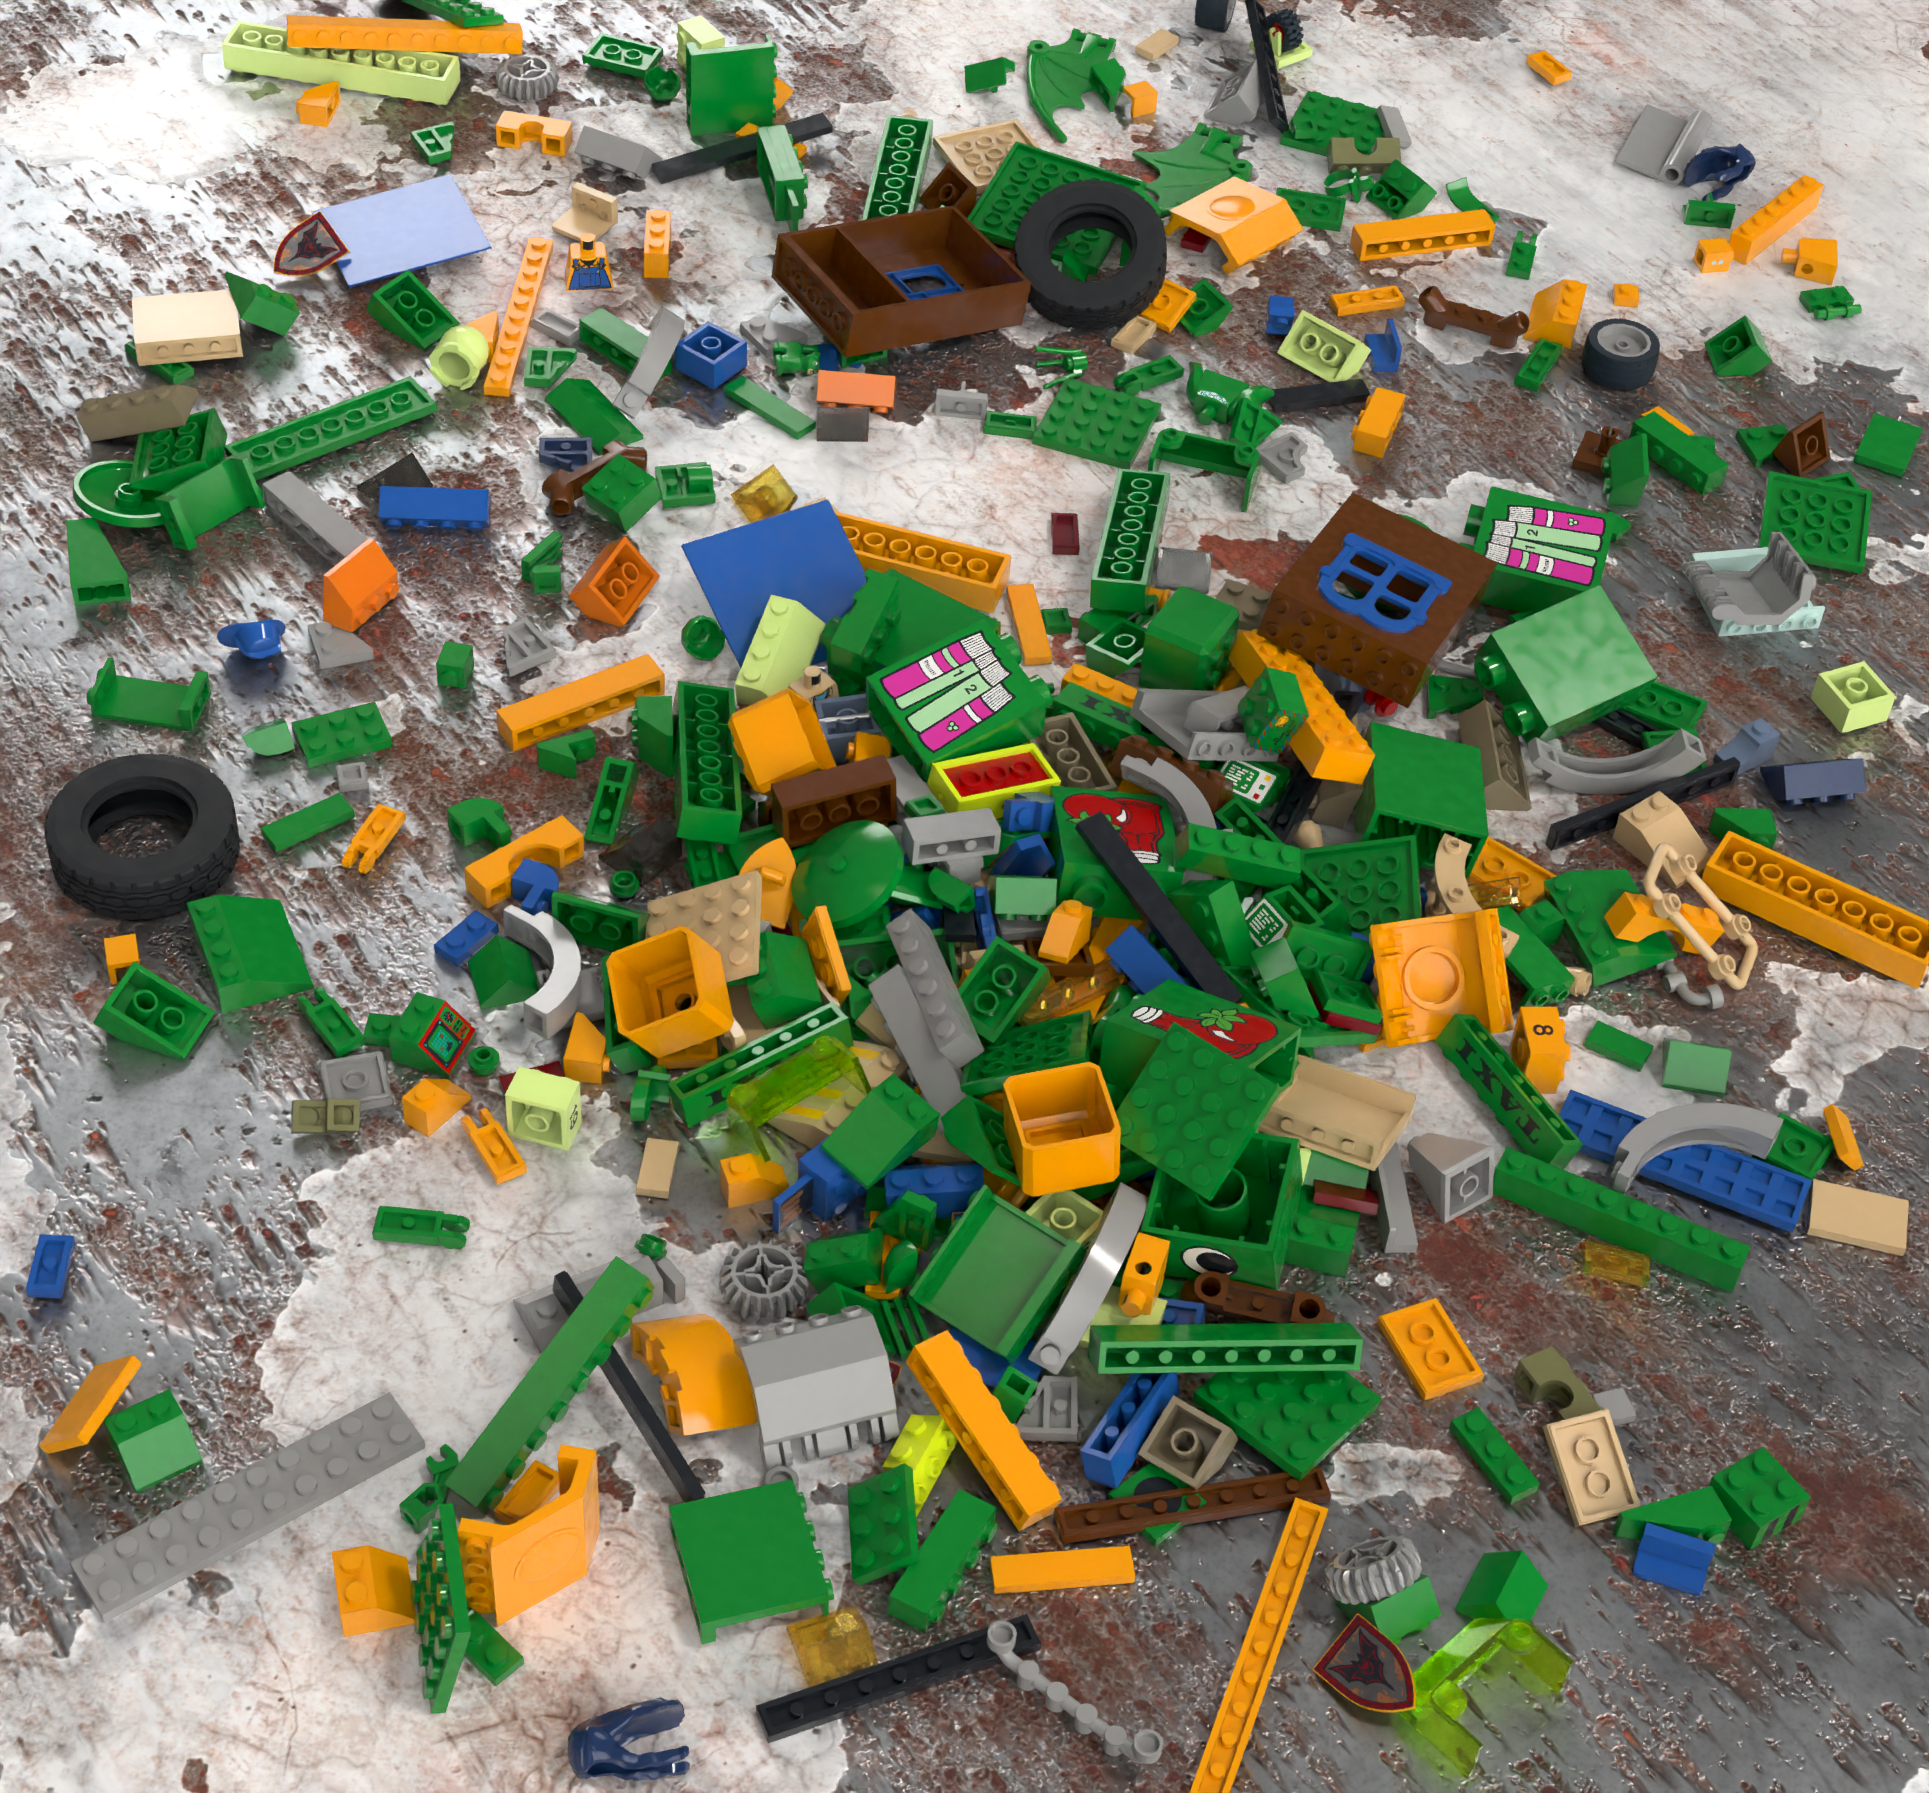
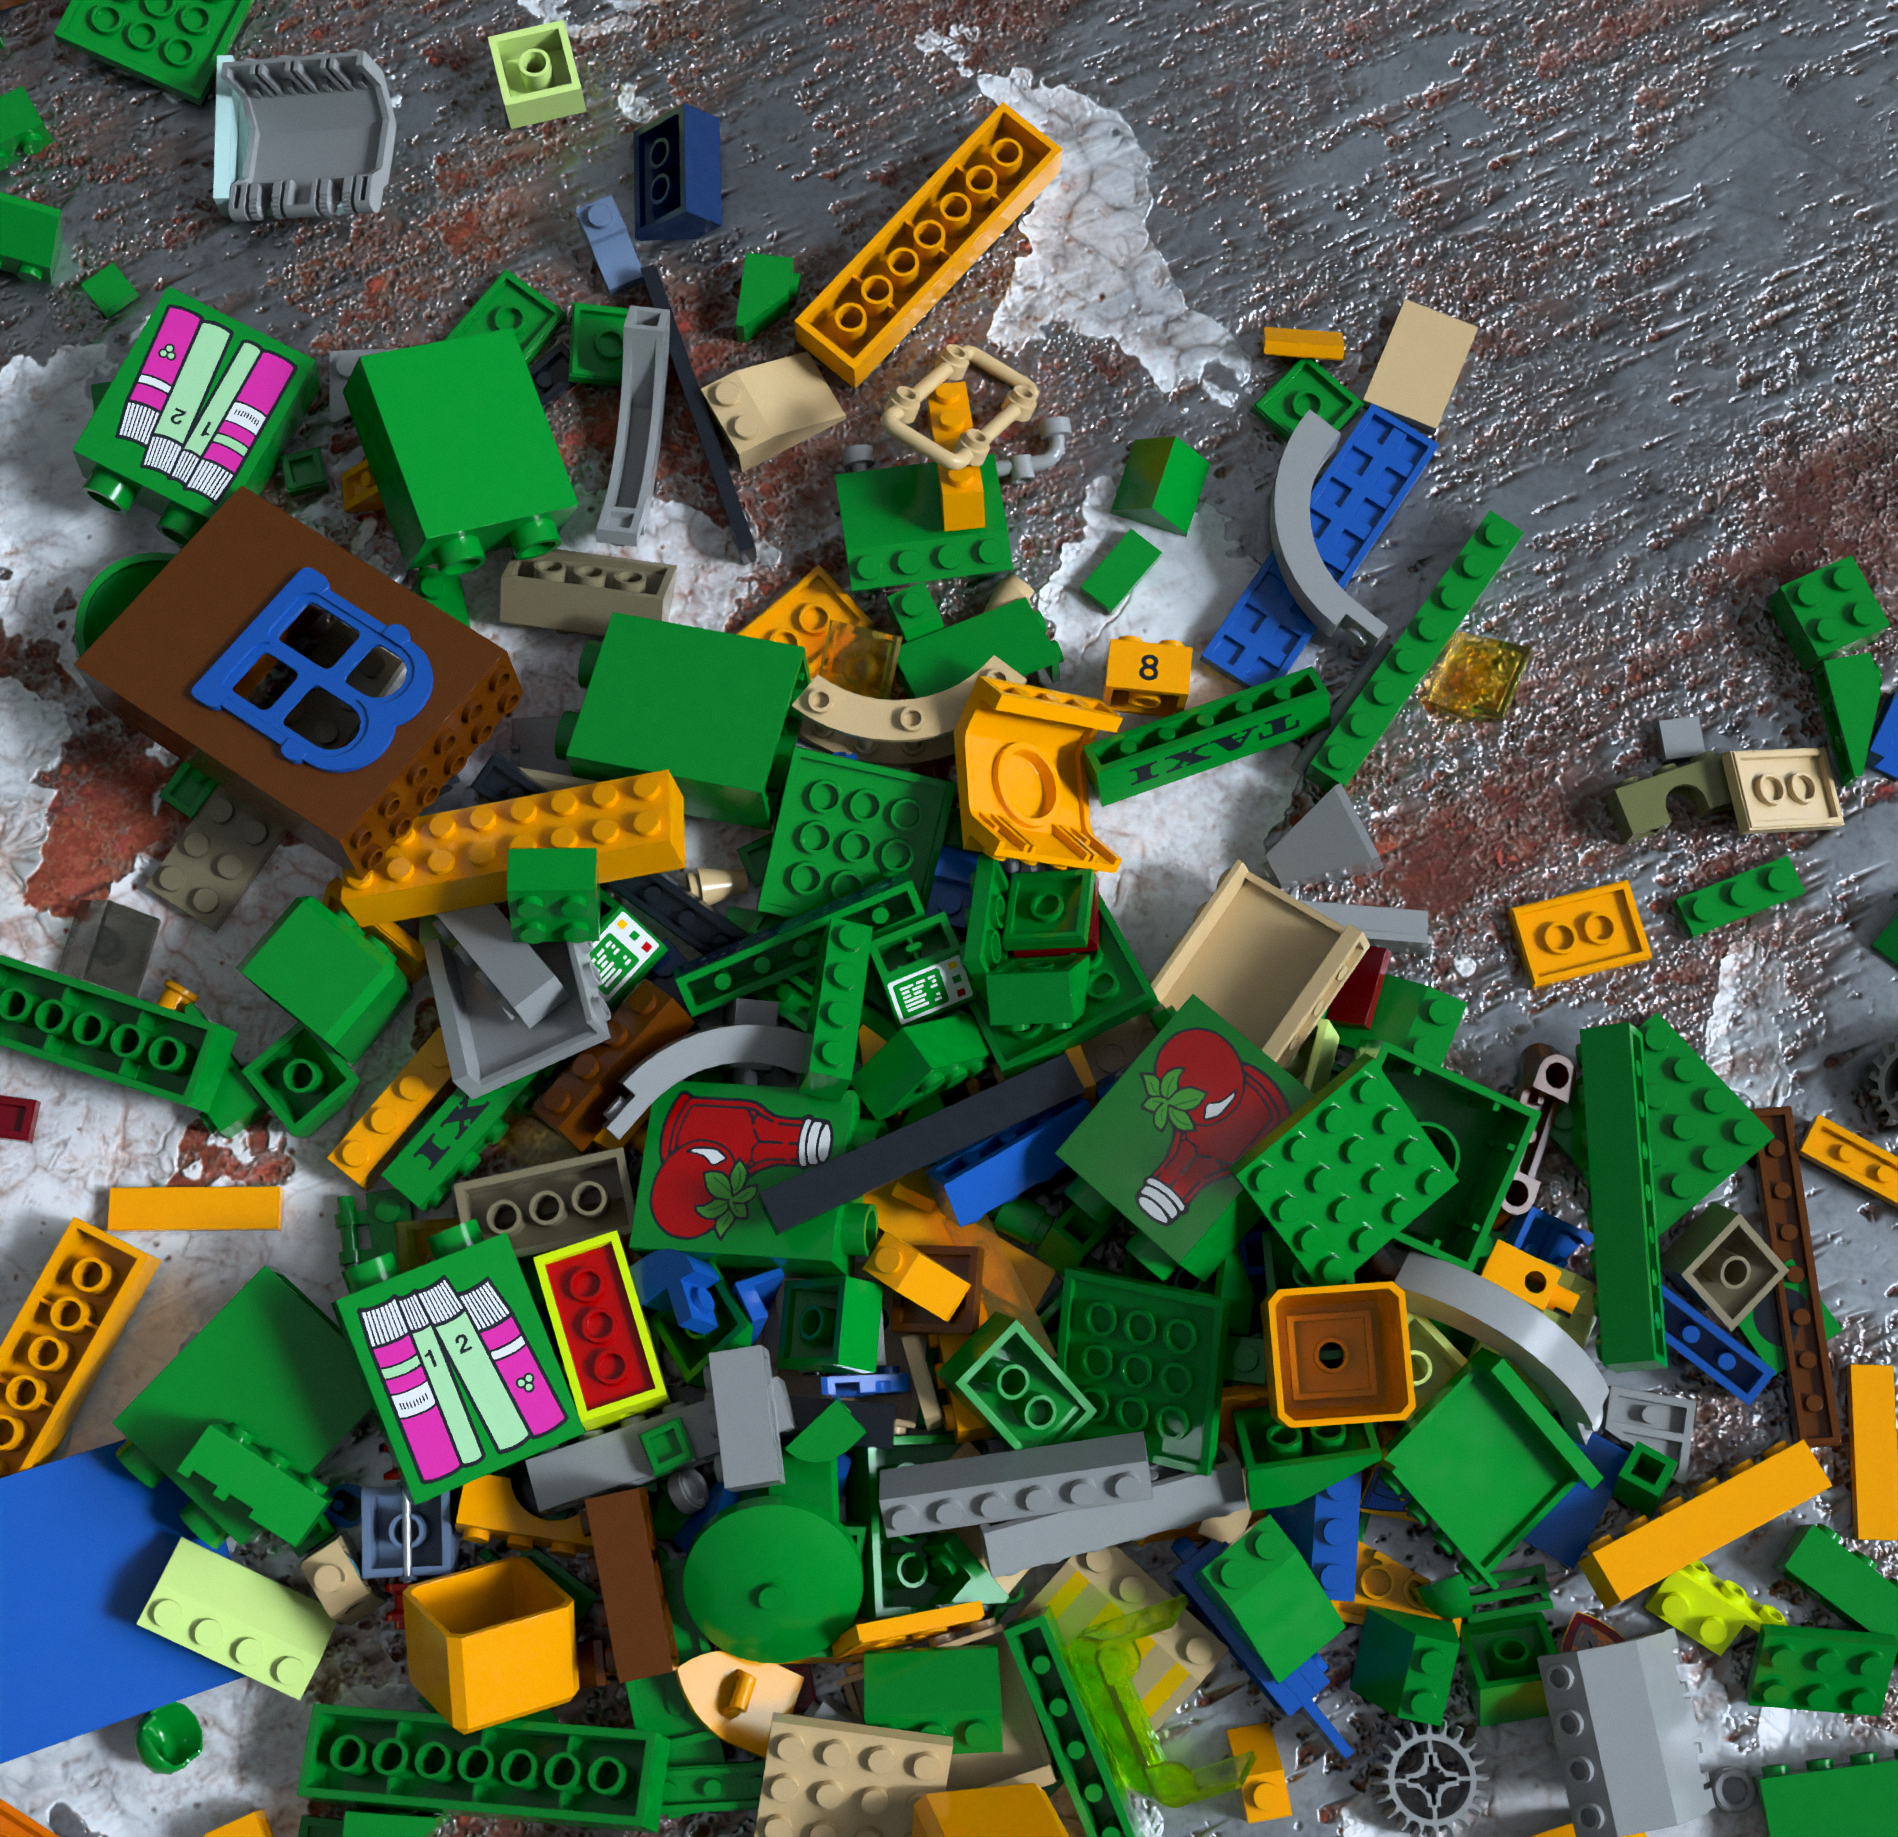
camera: 80 degrees left, 30 degrees up
green wing [871,1190,937,1252] -> none
green tile [1040,608,1072,635] -> none

